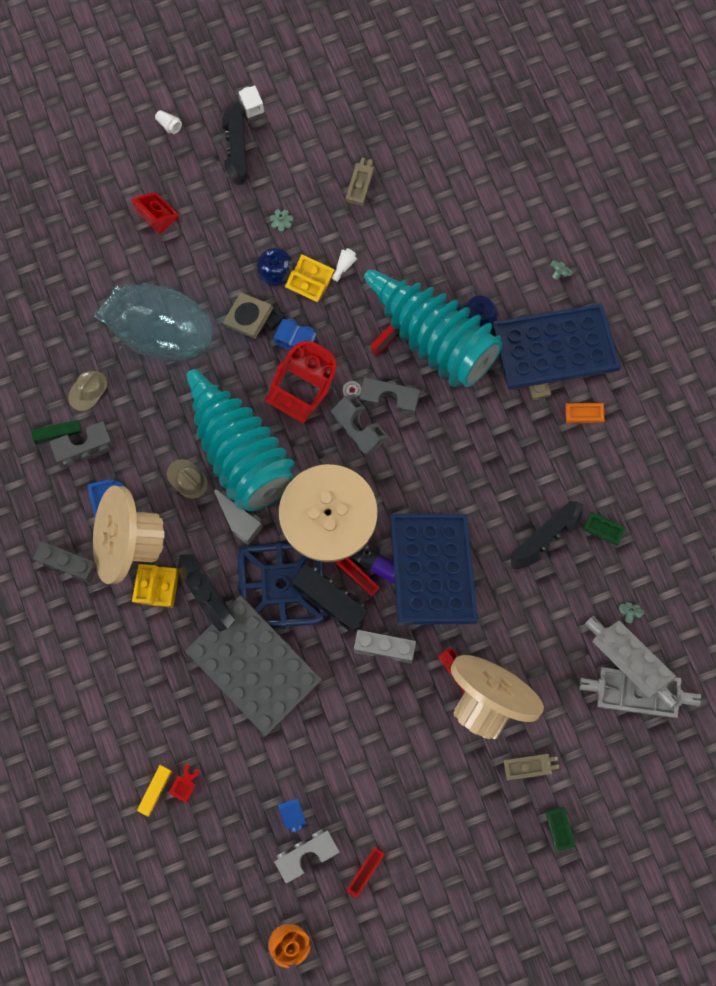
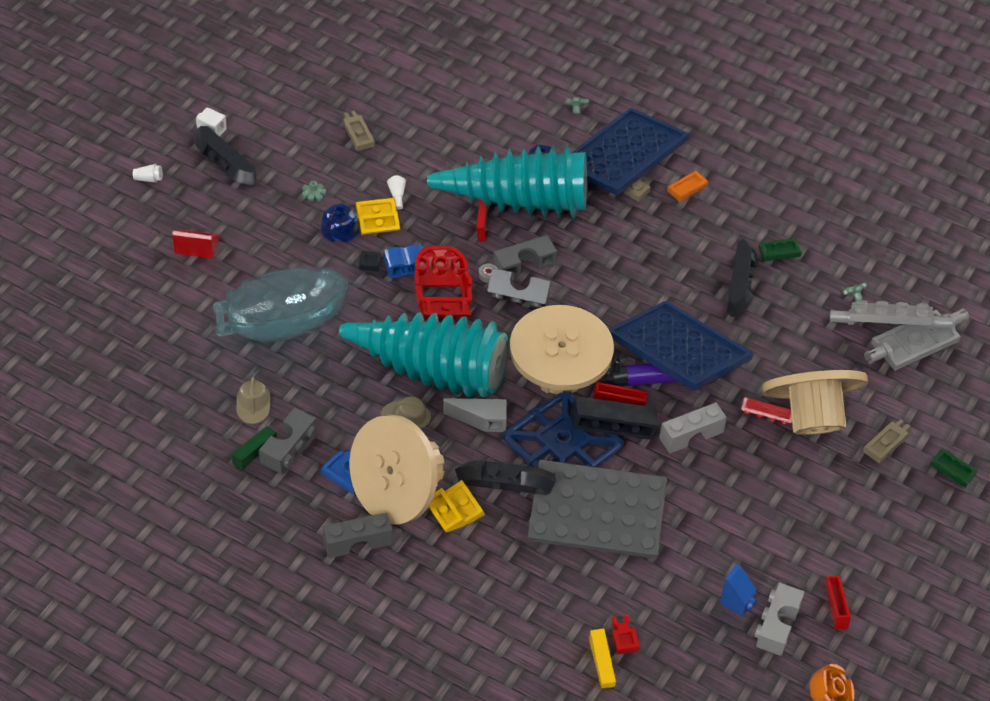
camera: 45 degrees left, 25 degrees down
dark tan tile [223,293,273,339] -> none

